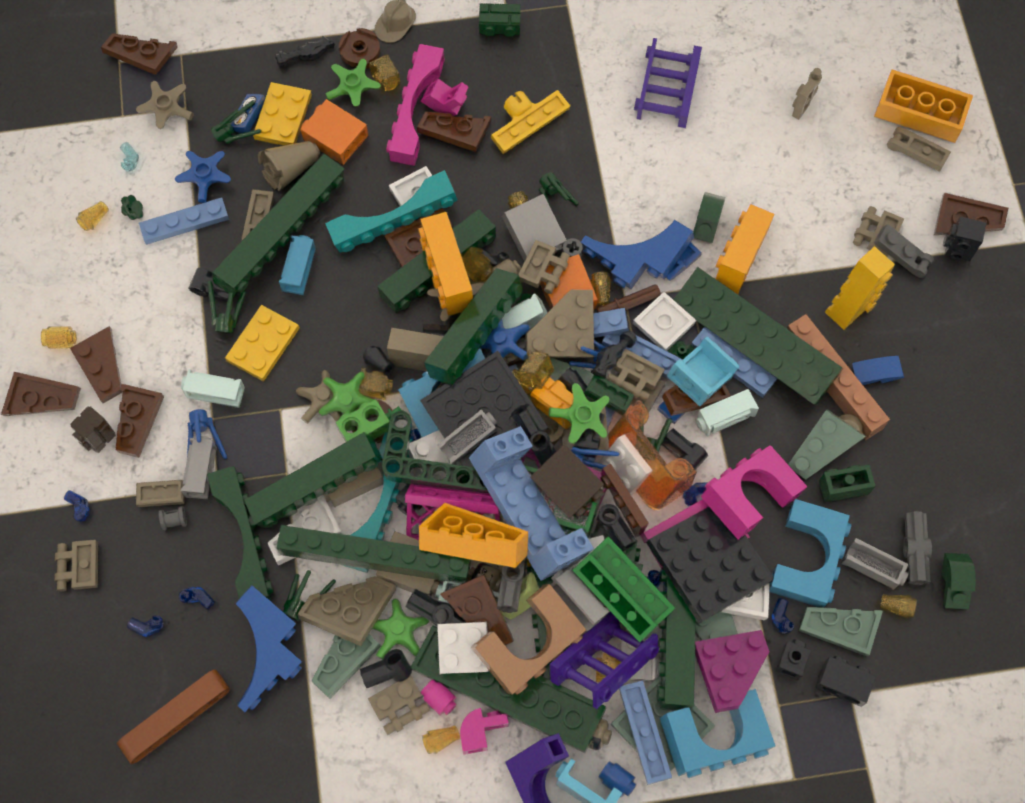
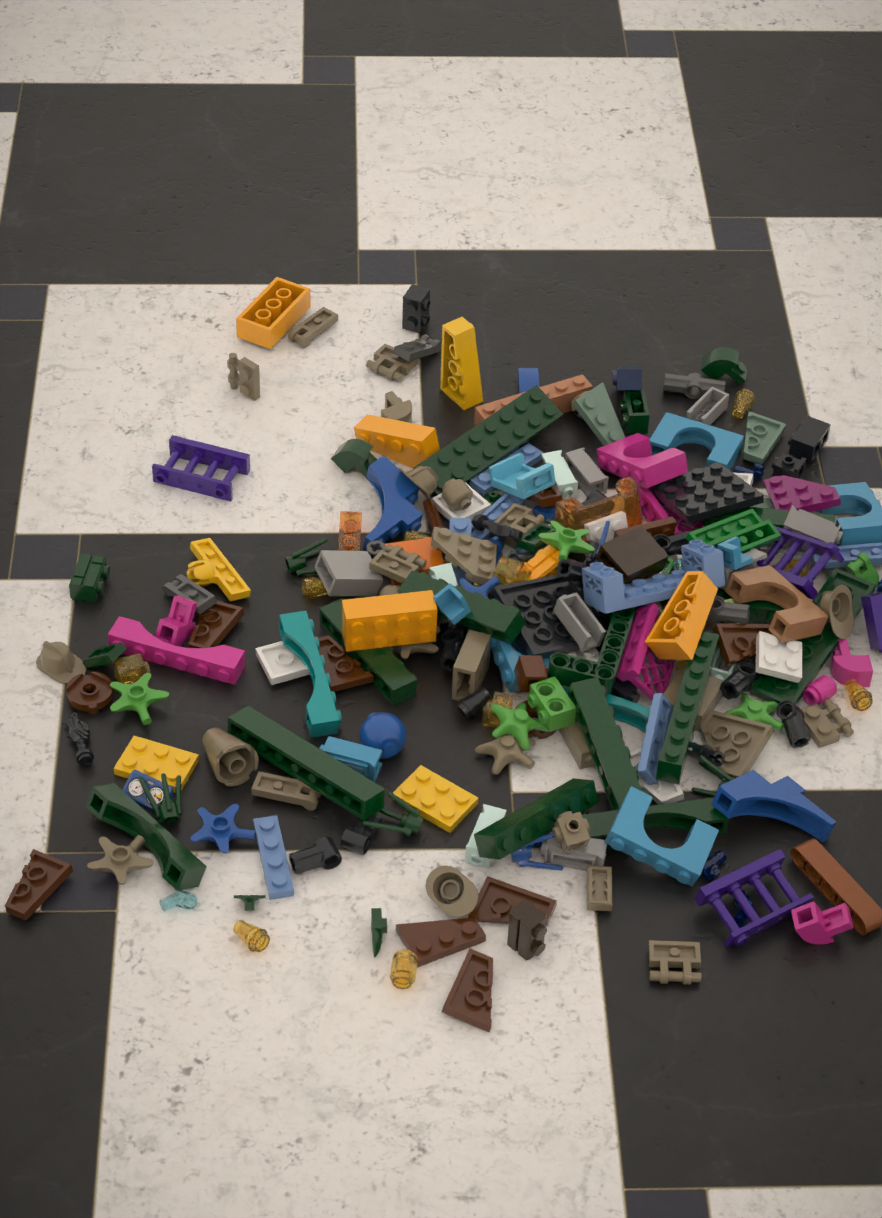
camera: 85 degrees left, 25 degrees down
clear blue arm [64,490,90,522] -> none
dark grey bush [159,506,187,531] -> none
orange brick [300,99,369,165] -> none
sand green wing [312,634,381,699] -> none
reddish brown wing [934,193,1009,235] -> none
none -> dark green plate [82,642,127,669]
none -> dark green arch [85,783,207,891]
none -> dark grey plate [162,574,217,614]
none -> black piece [289,837,342,874]
none -> clear orange plate [338,511,362,551]
none -> blue brick [359,712,406,759]
none -> dark green plate [371,908,387,957]
none -> dark tan brick [381,391,412,423]
none -> dark tan piece [399,466,438,499]
none -> dark tan piece [425,865,479,917]
none -> dark azure panel [433,583,471,625]
none -> dark tan head [441,478,473,510]
none -> dark green brick [474,778,599,860]
none -> reddish brown brick [514,655,548,692]
none -> dark tan brick [552,811,591,853]
none -> light grey window [565,447,608,496]
none -> dark azure arch [604,786,719,887]
none -> dark blue brick [612,365,642,390]
none -> medium blue plate [637,693,673,785]
none -> black pin [688,742,725,767]
none -> dark purple fence [694,849,814,948]
none -> dark azure panel [717,536,753,570]
none -> light grey window [784,505,843,544]
none -> dark pink brick [791,901,854,945]
none -> dark tan piece [820,585,854,639]
none -> bright green plate [846,552,879,588]

